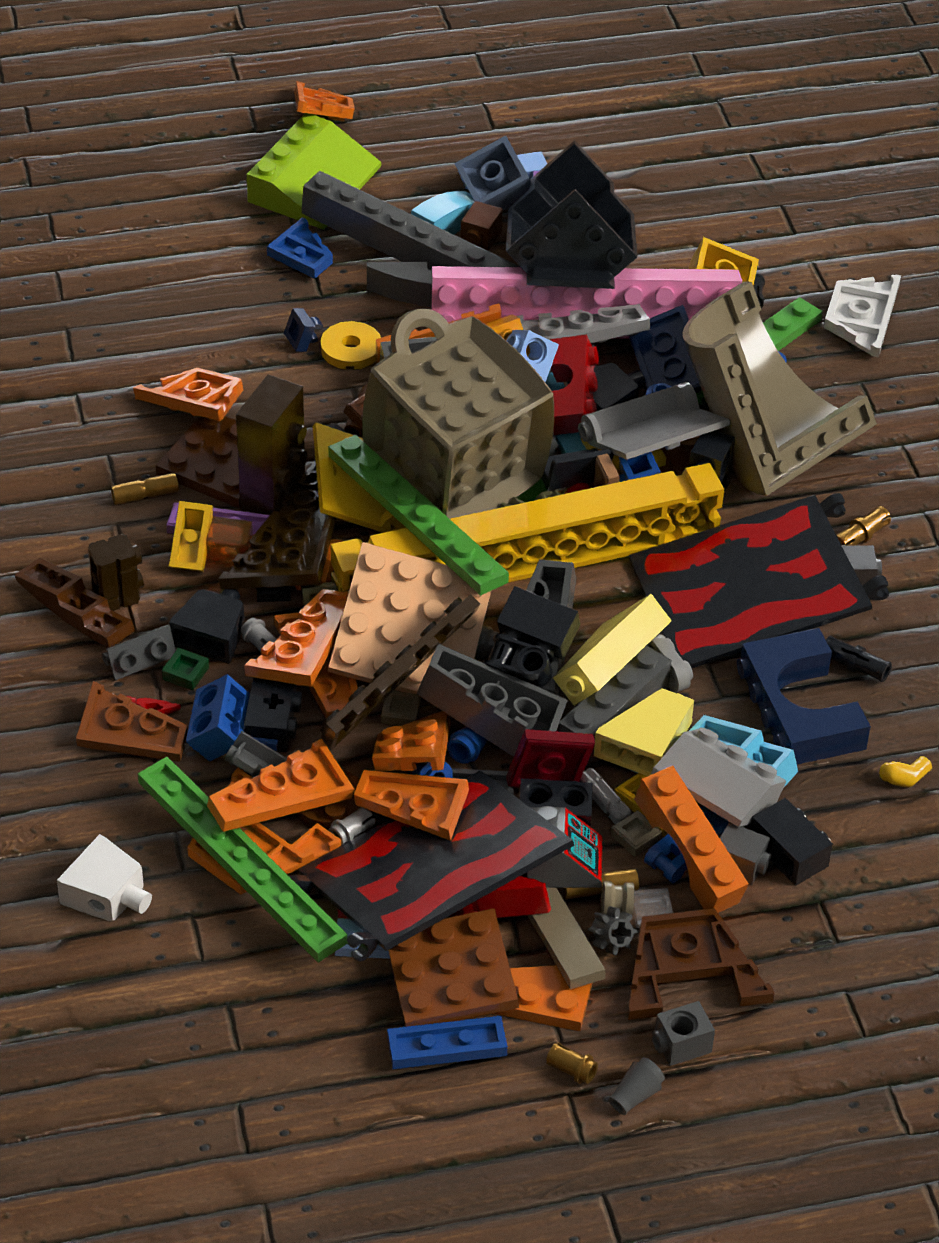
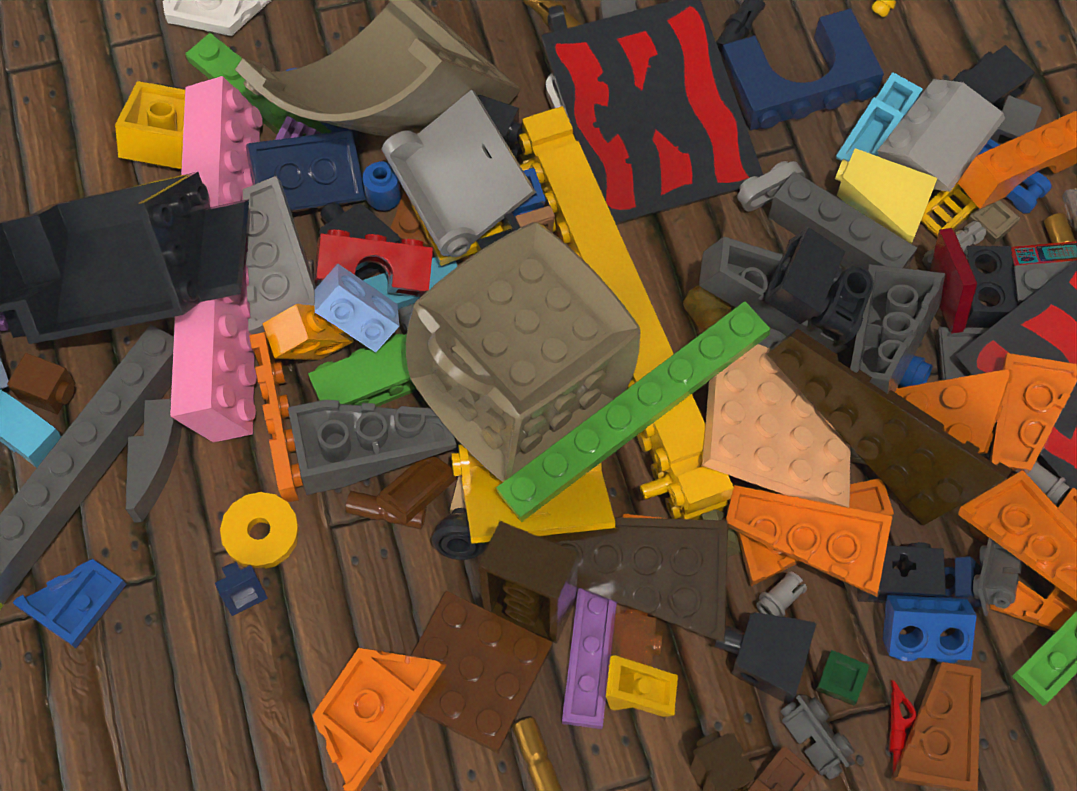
camera: 90 degrees left, 20 degrees up
light yellow slope [553,594,671,705] -> none

